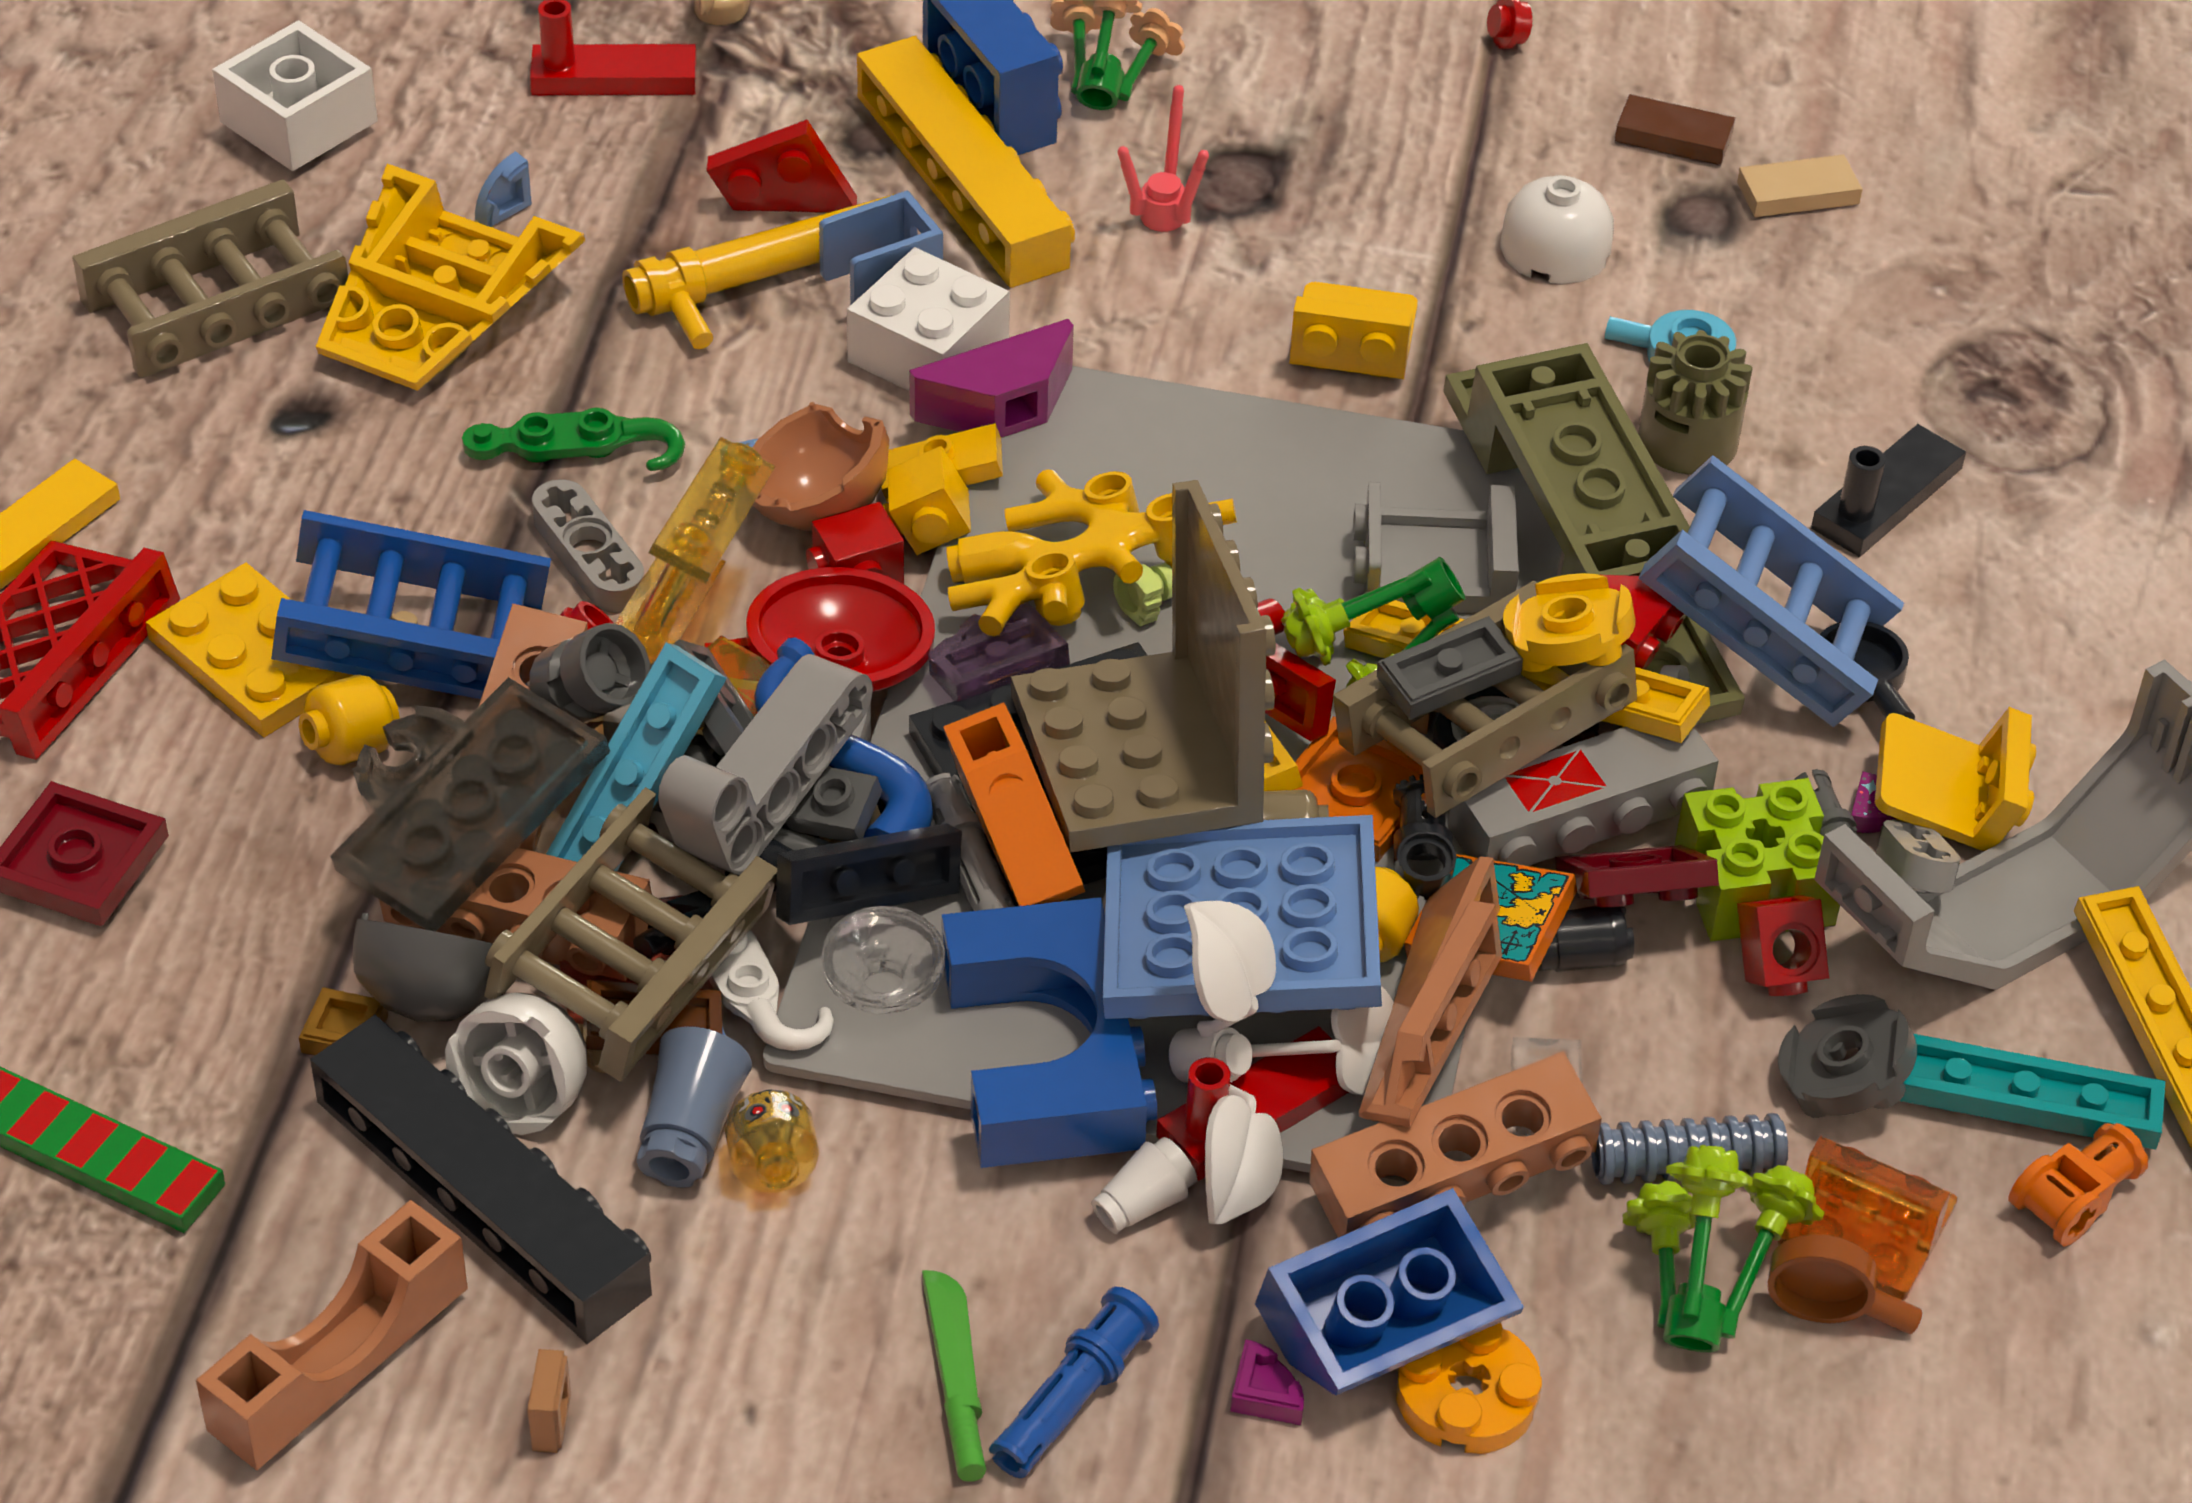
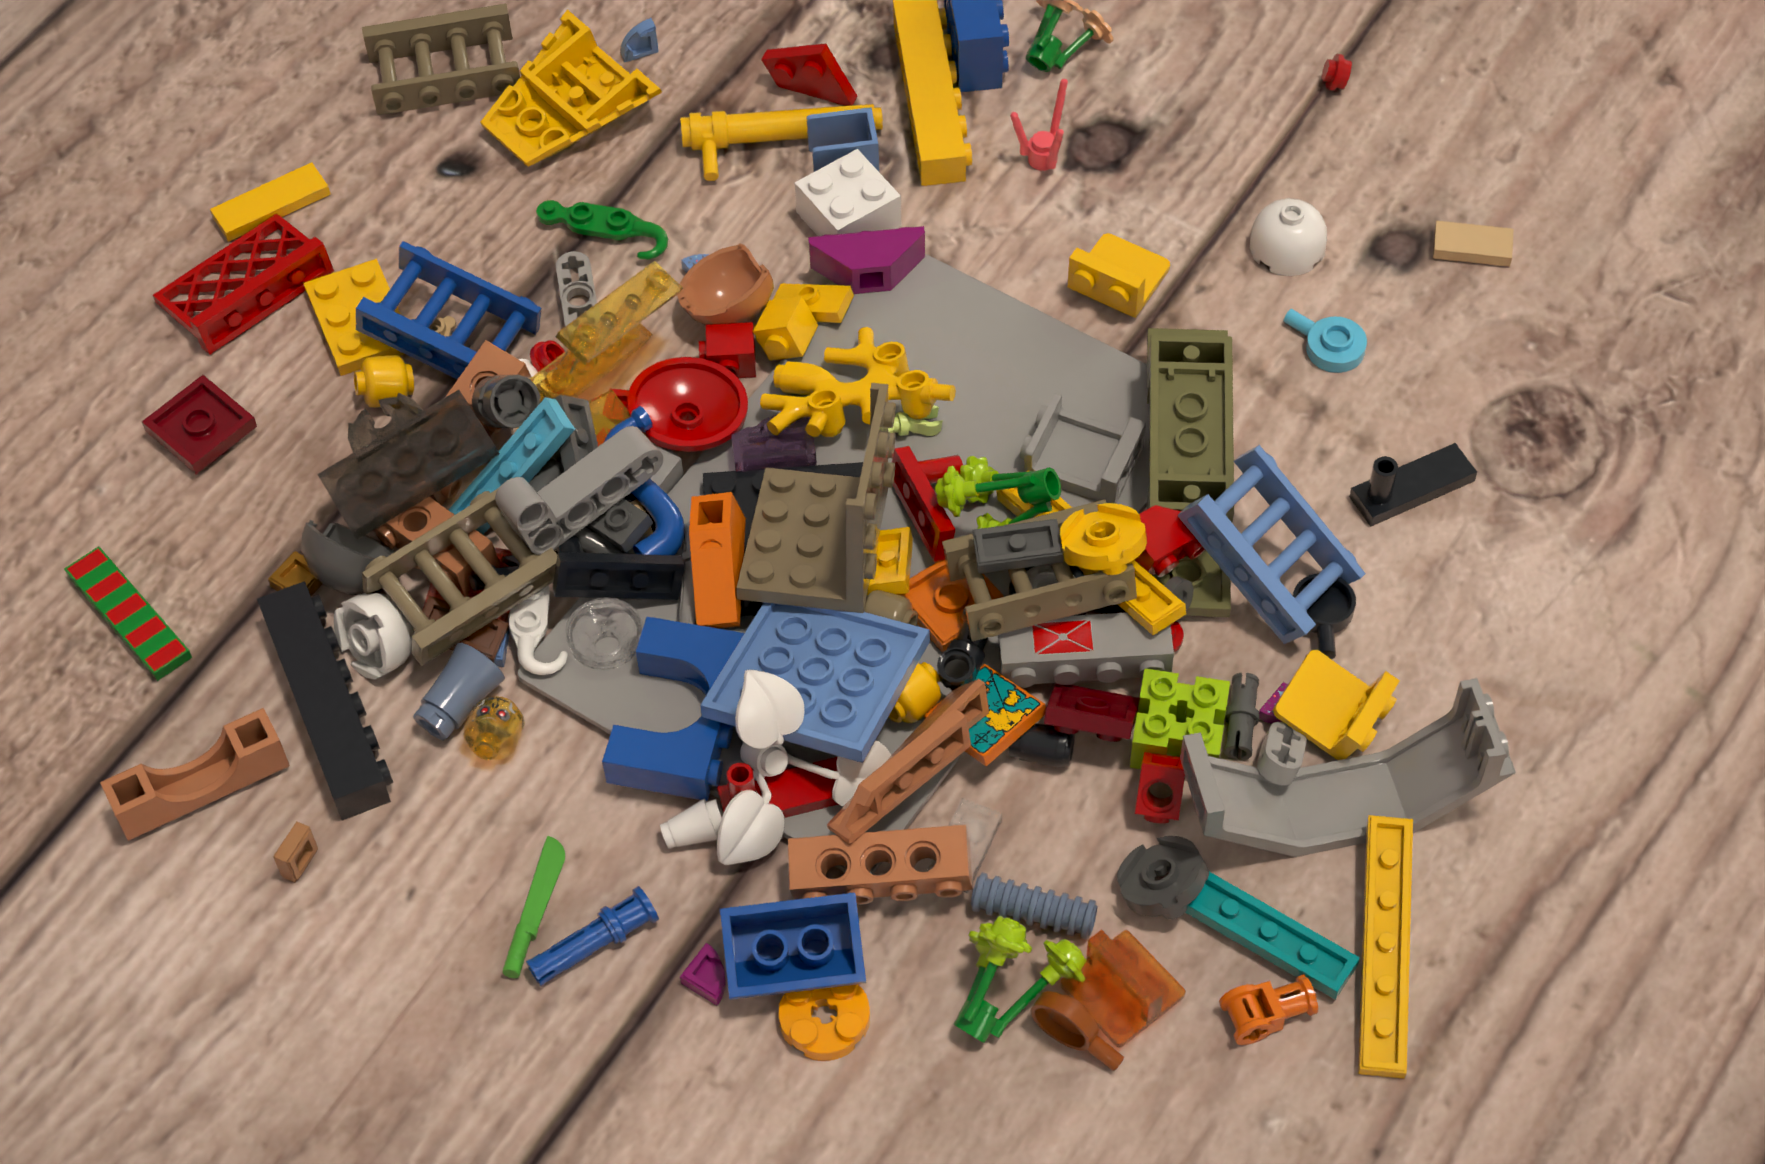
camera: 25 degrees right, 10 degrees up
reddish brown tile [1615,94,1736,165] -> none
olive gear [1638,330,1753,474] -> none

